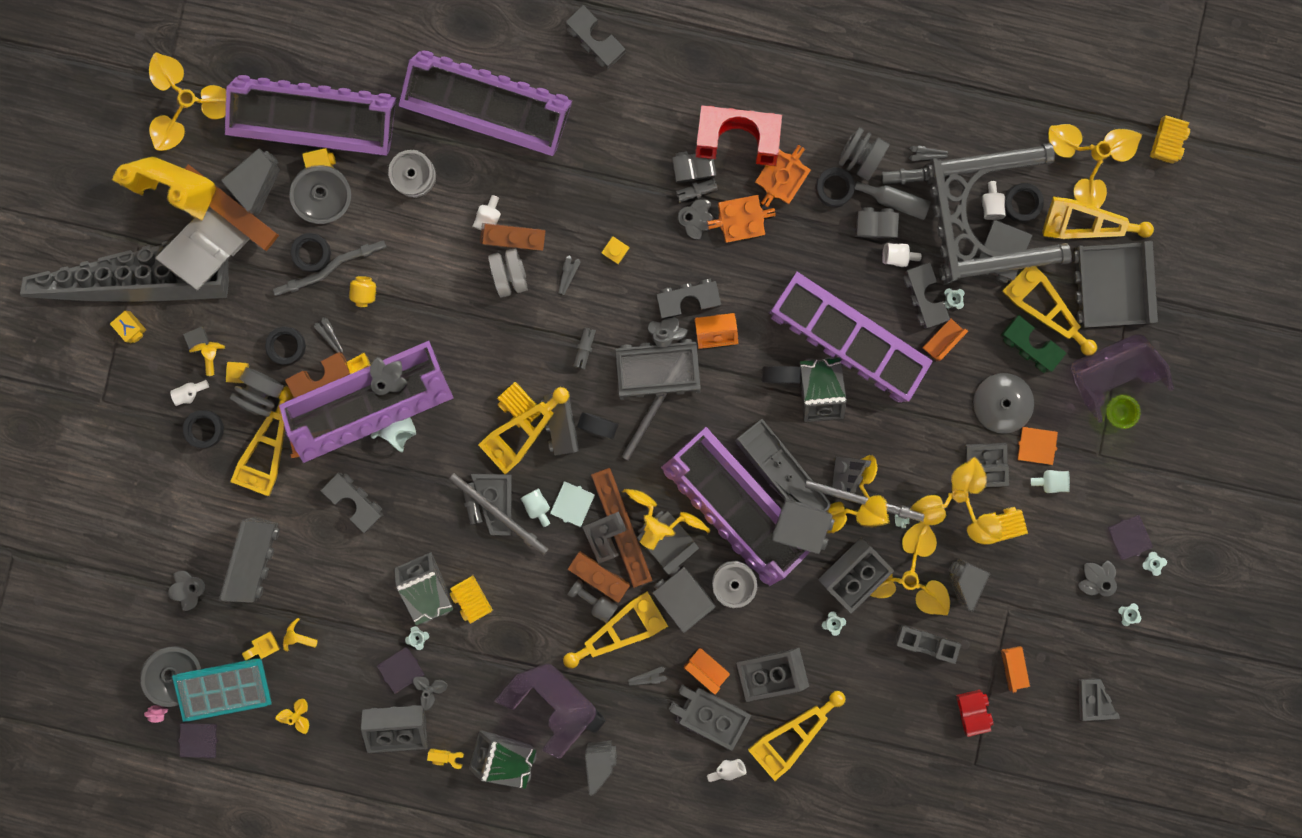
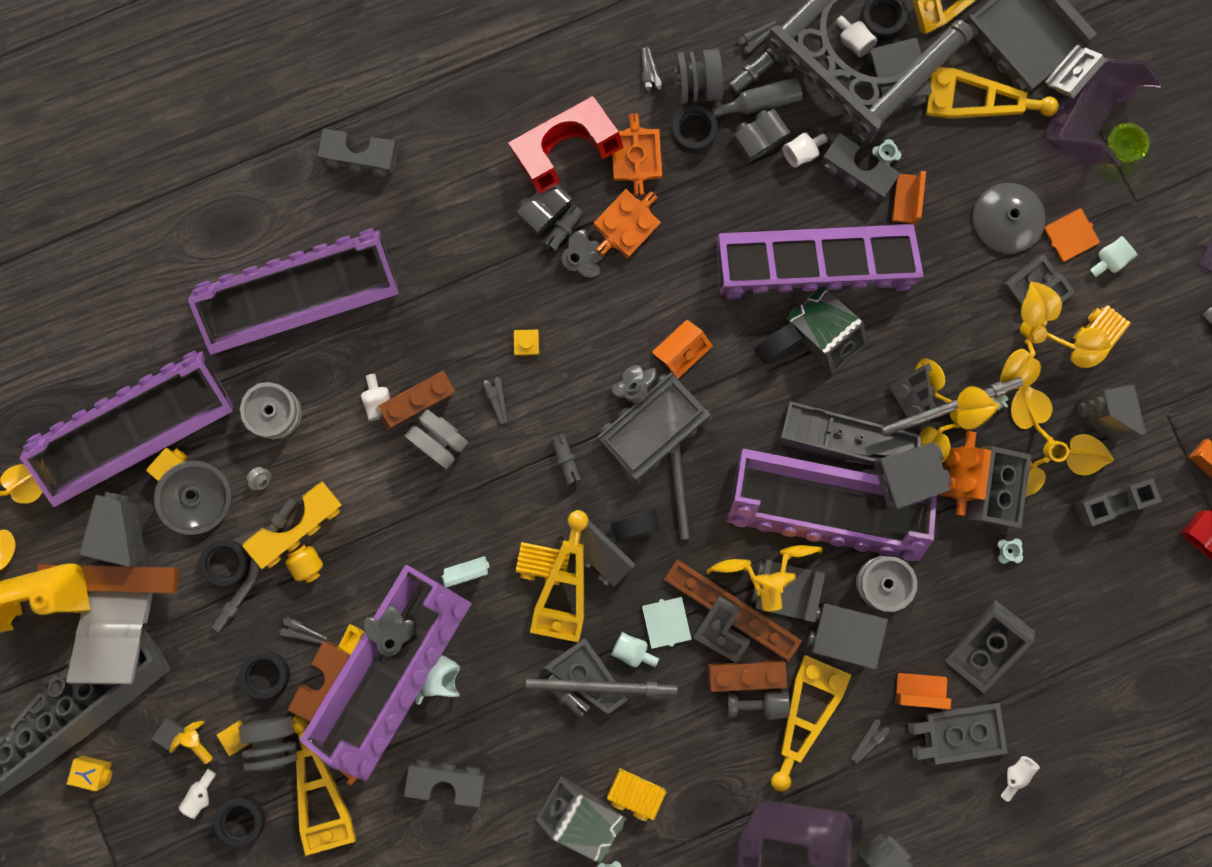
camera: 40 degrees left, 5 degrees down
dark grey arch [657,279,721,319] -> none
yellow plate [748,691,845,781] -> none
dark green arch [1000,315,1066,373] -> none
none -> yellow arch [242,481,341,569]
none -> light grey plate [246,467,271,490]
none -> light aqua piece [442,556,490,587]
none -> dark grey piece [641,47,662,91]
none -> orange plate [940,431,992,516]
none -> light grey plate [1045,45,1106,98]

